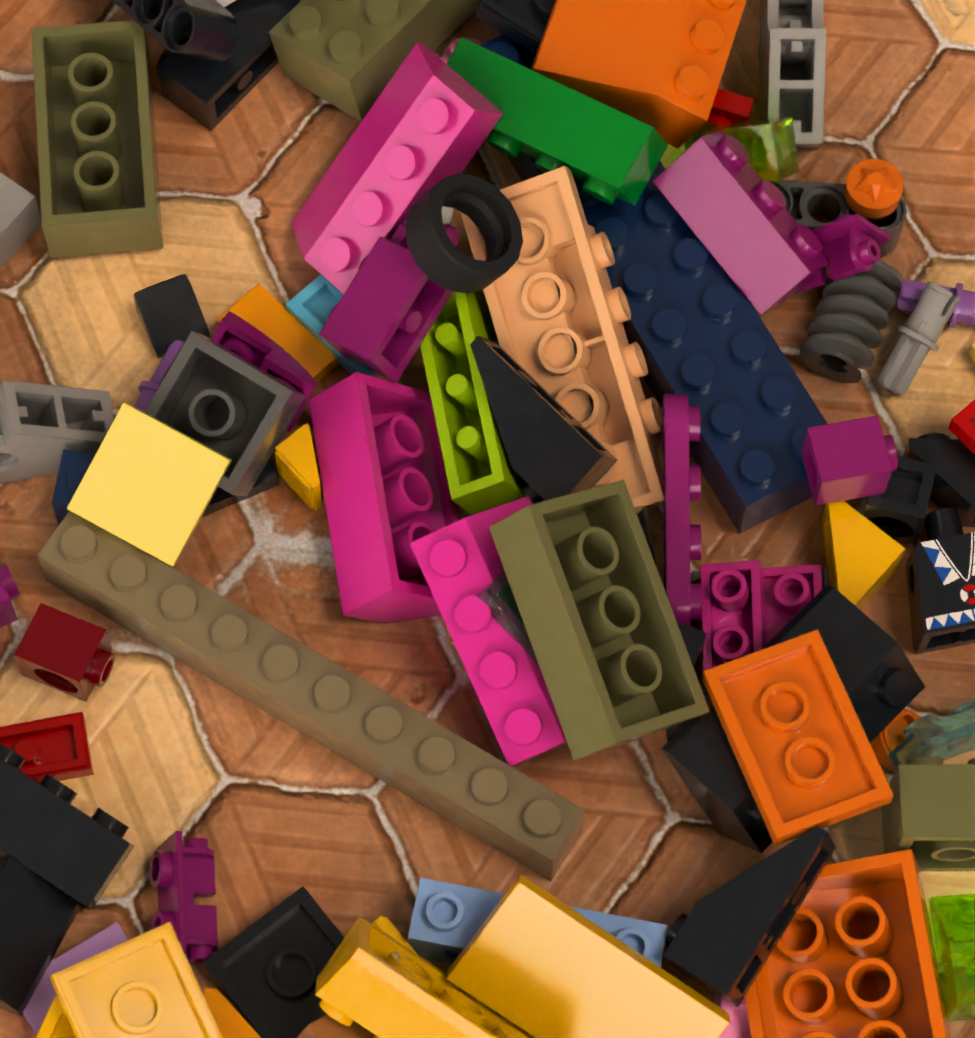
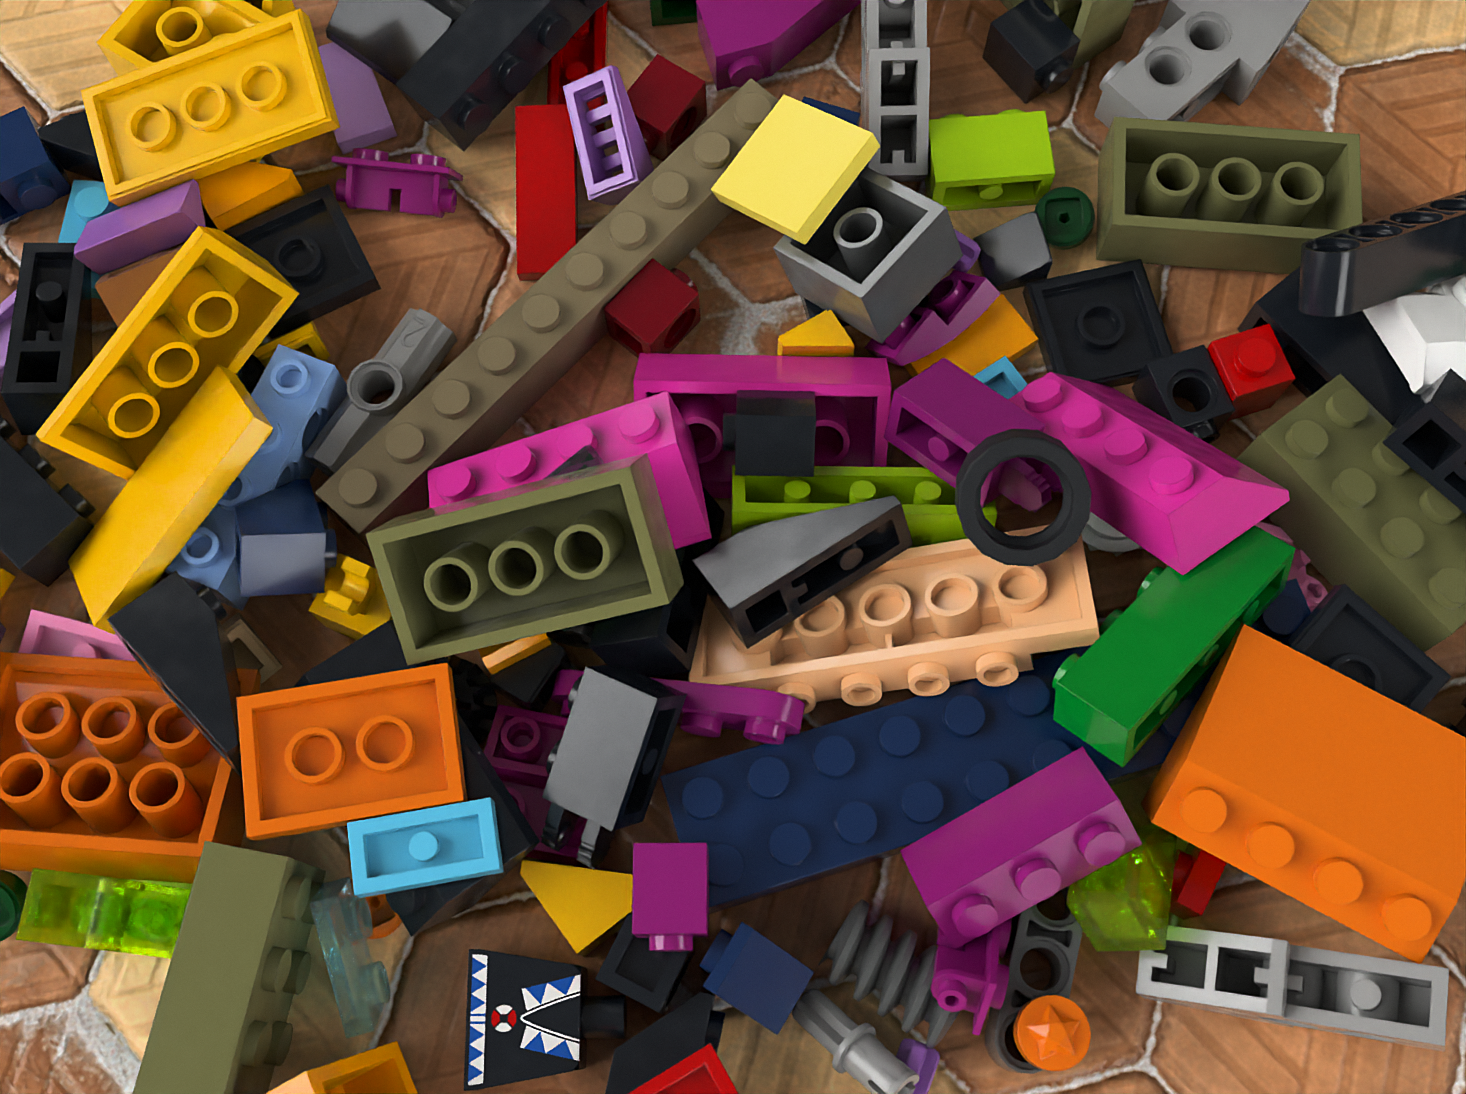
camera: 105 degrees right, 5 degrees up
none -> dark blue slope [235,479,337,597]
none -> light grey piece [304,308,457,477]
none -> yellow brick [308,553,393,640]
none -> medium azure plate [347,797,504,898]
none -> red tile [515,104,578,281]
none -> hinge [541,664,687,870]
none -> medium lavender slope [563,65,654,205]
none -> dark red brick [604,258,701,358]
none -> dark blue slope [699,922,814,1035]
none -> black brick [723,390,816,477]
none -> lime brick [924,109,1055,211]
none -> black tile [1022,259,1174,387]
none -> dark green tile [1035,187,1095,250]
none -> black brick [1132,344,1235,444]
none -> red brick [1206,323,1295,422]

